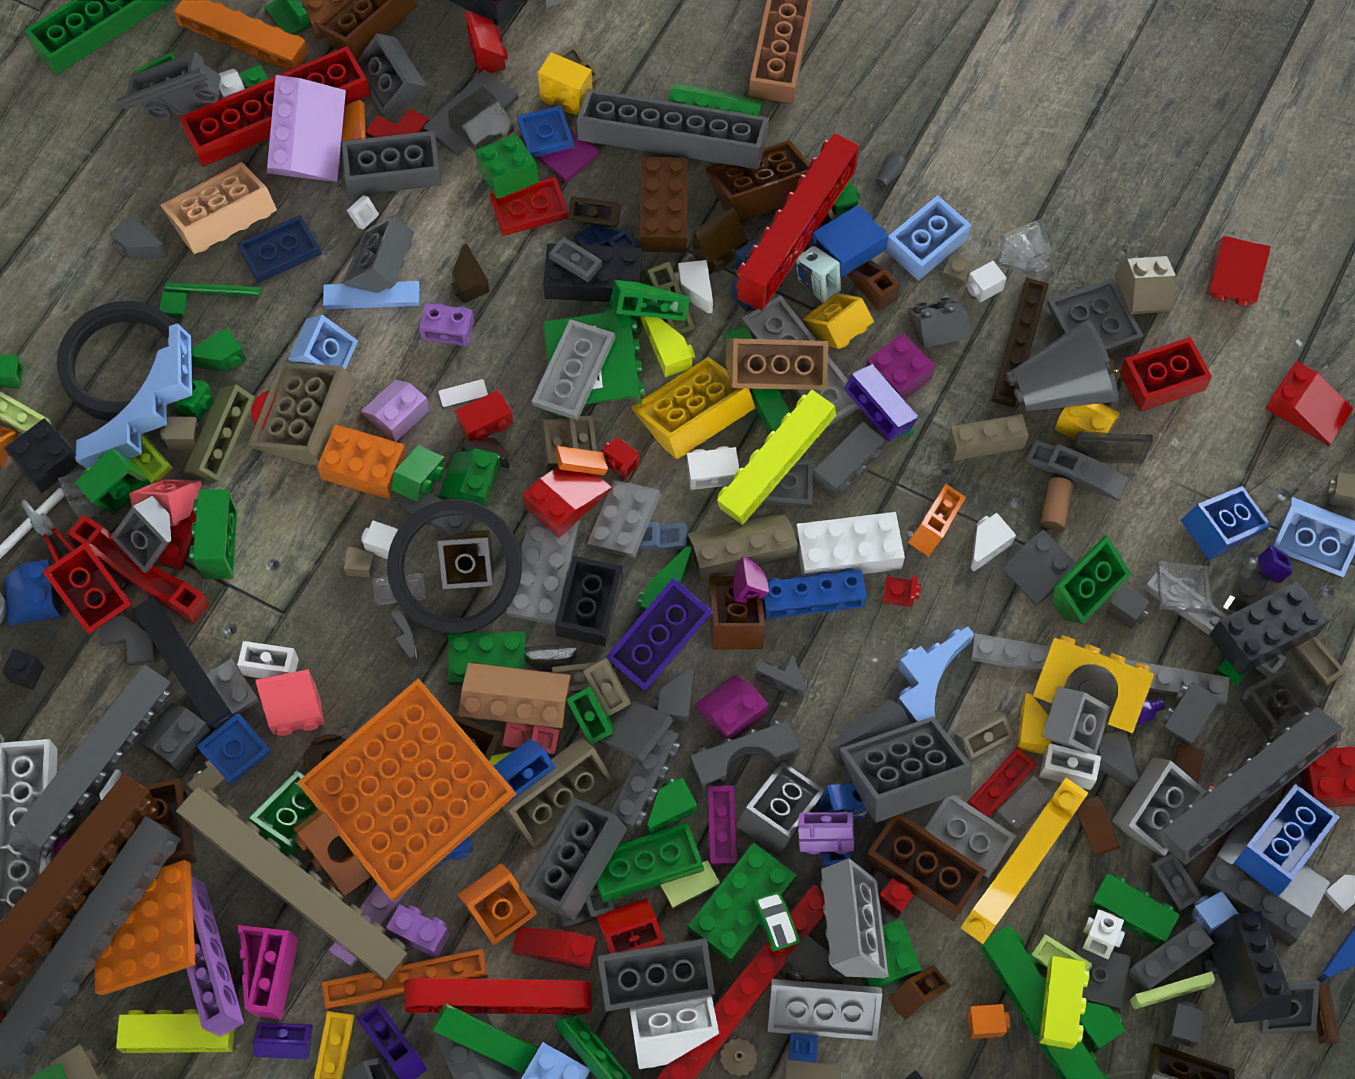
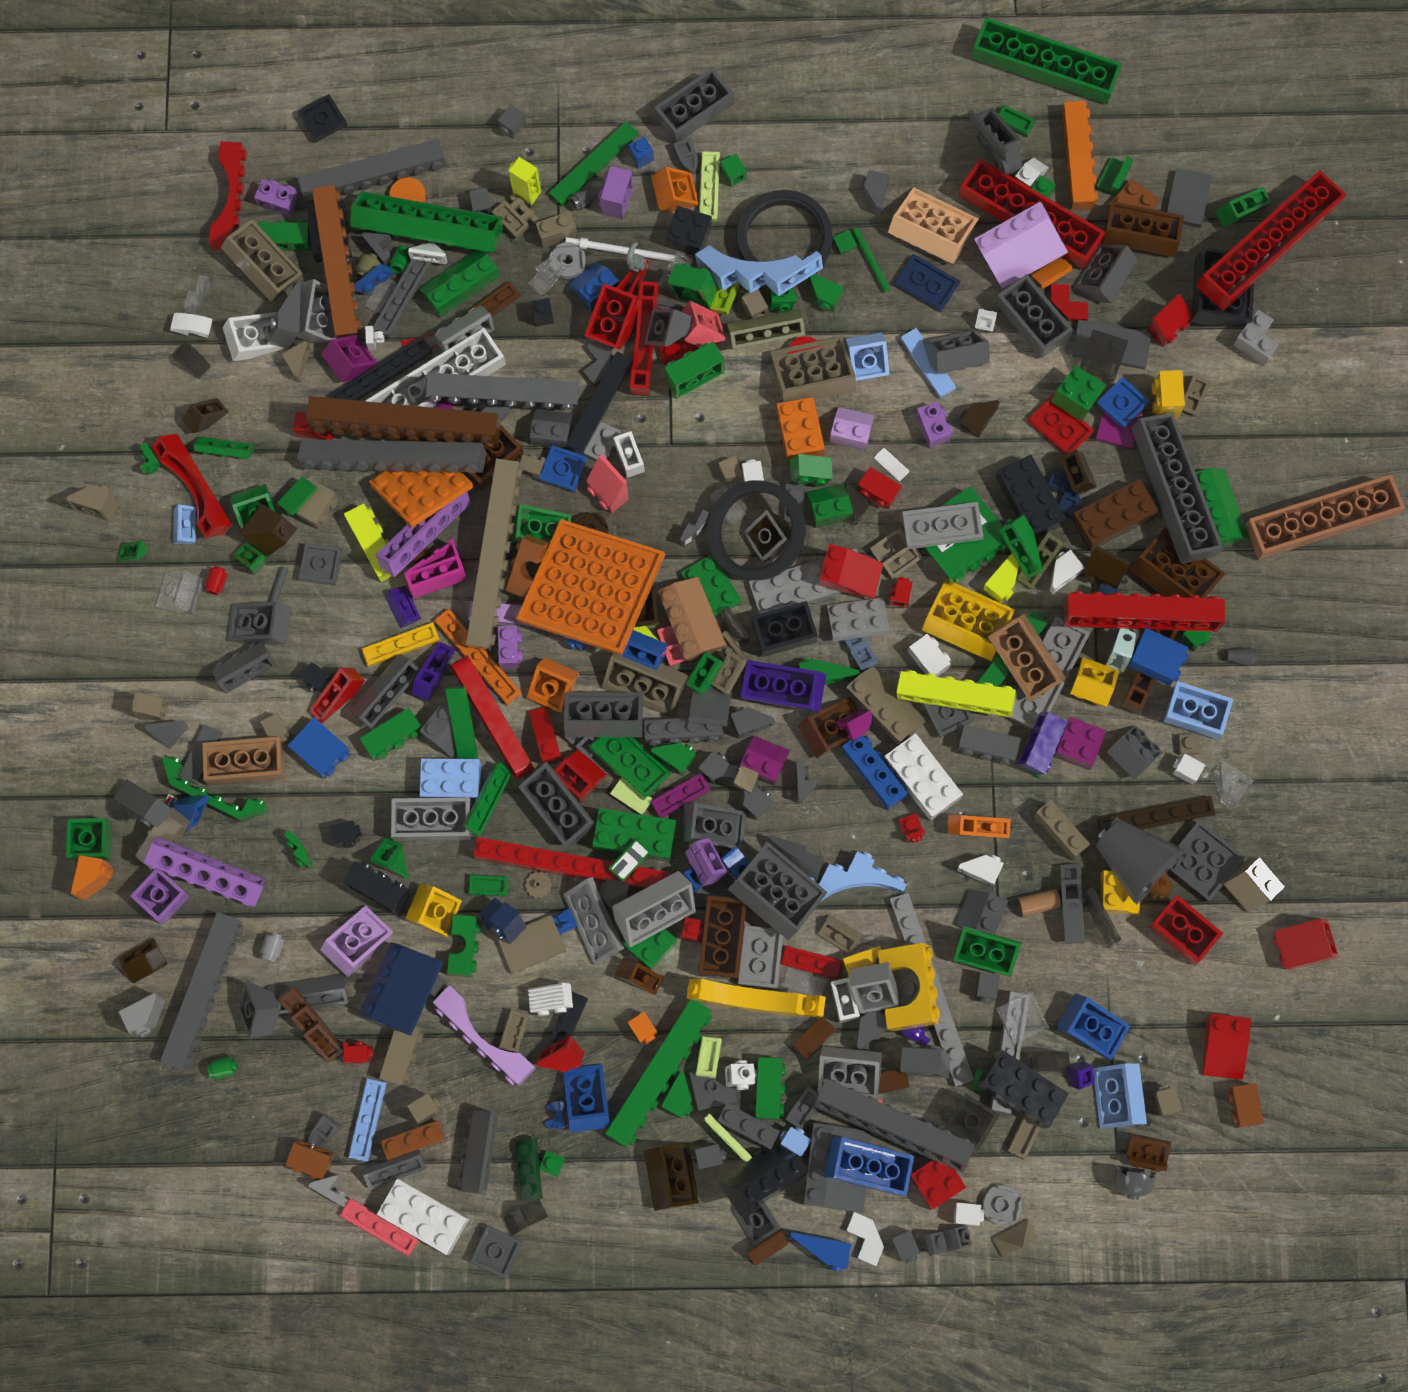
camera: 65 degrees right, 10 degrees up
dark grey plate [549,237,602,282] -> none
orange tile [554,446,608,476] -> none
white slope [630,995,719,1069] -> none
neon yellow brick [1039,956,1089,1049] -> none
none -> dark tan slope [733,766,759,793]

